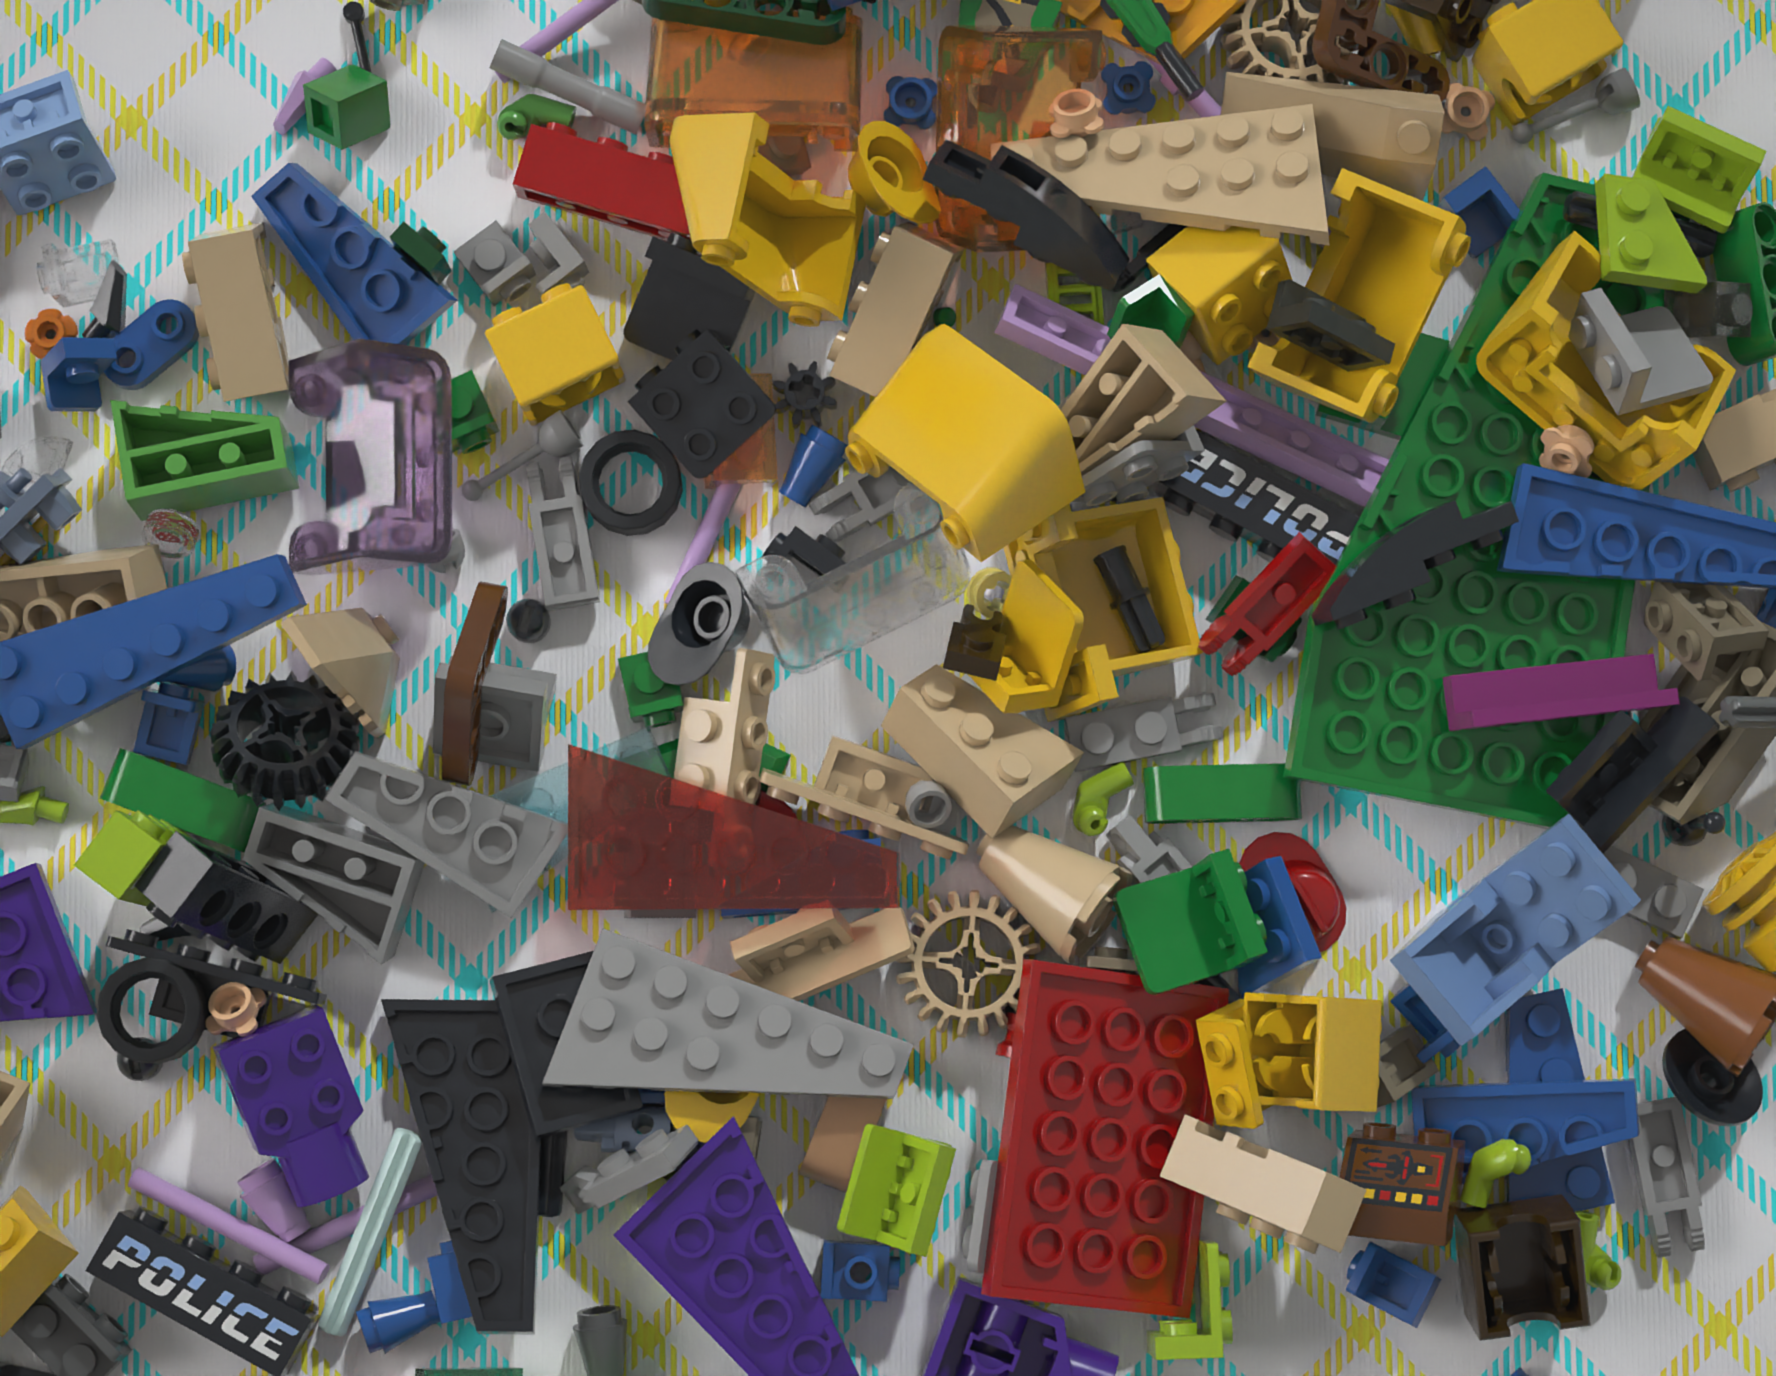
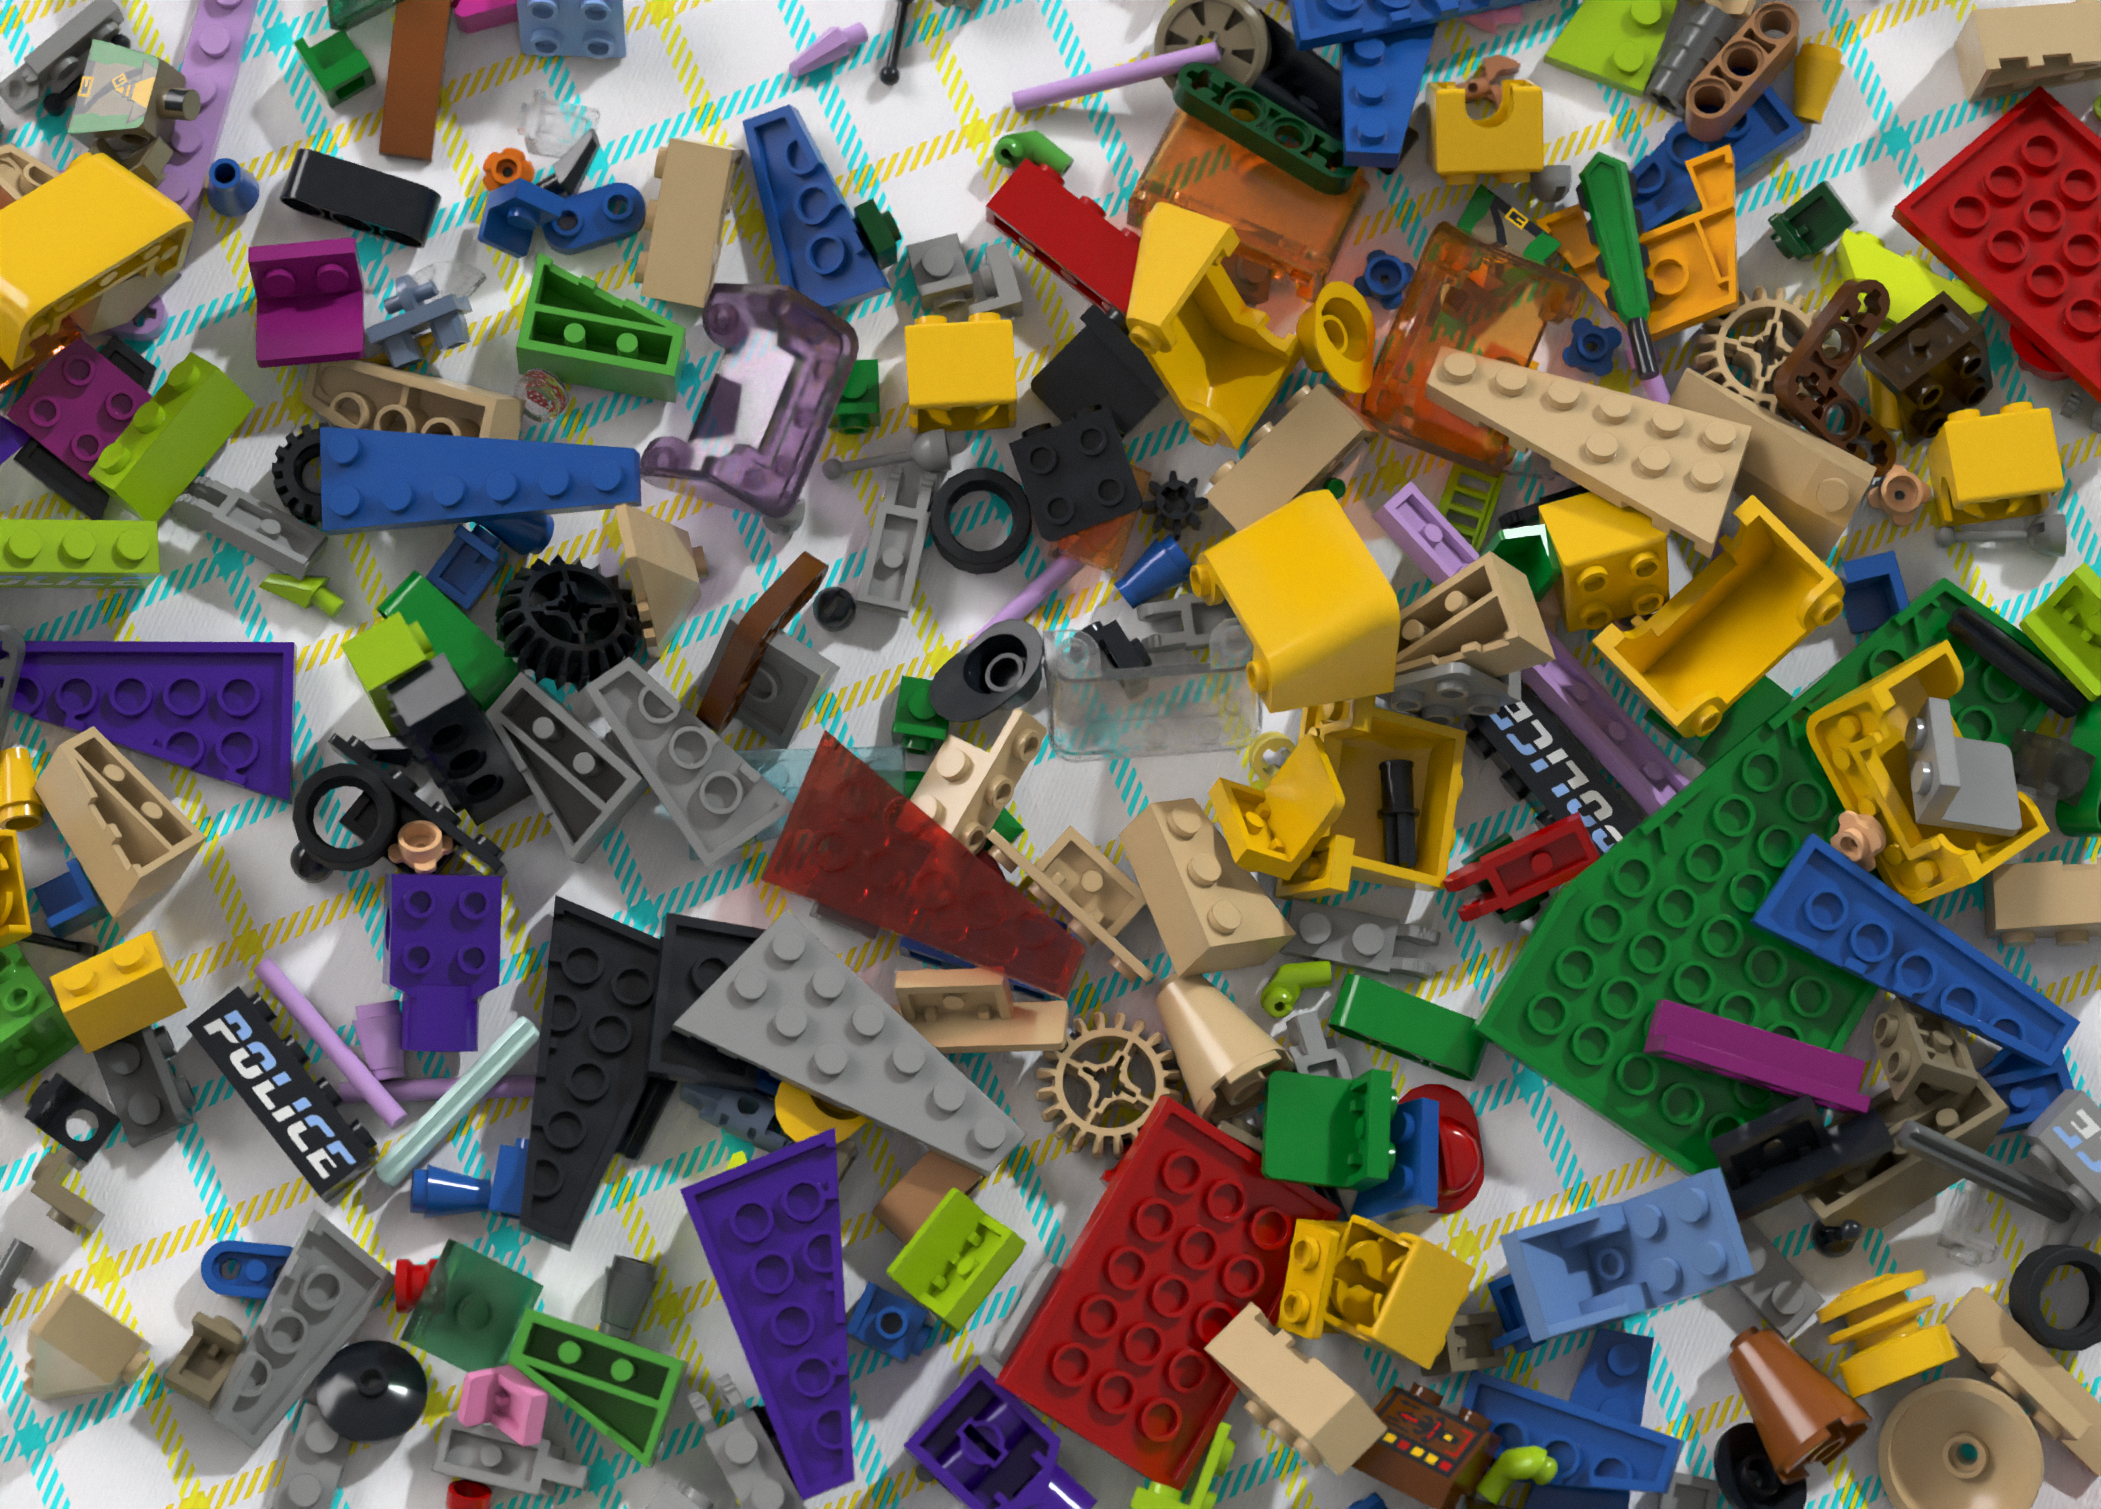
camera: 20 degrees right, 5 degrees down
green panel [303,65,391,150] -> none
light grey piece [489,39,649,135] -> none
light grey hinge [560,1125,698,1214] -> none
light grey hinge [905,780,952,829] -> none
black slope [922,139,1130,292] -> none
dark brown plate [943,604,1007,681] -> none
light nougat plate [1049,89,1104,138] -> none
pearl dark grey bracket [1267,279,1395,371] -> none
black slope [1311,500,1519,630] -> none
lime wing [1595,173,1707,294] -> none

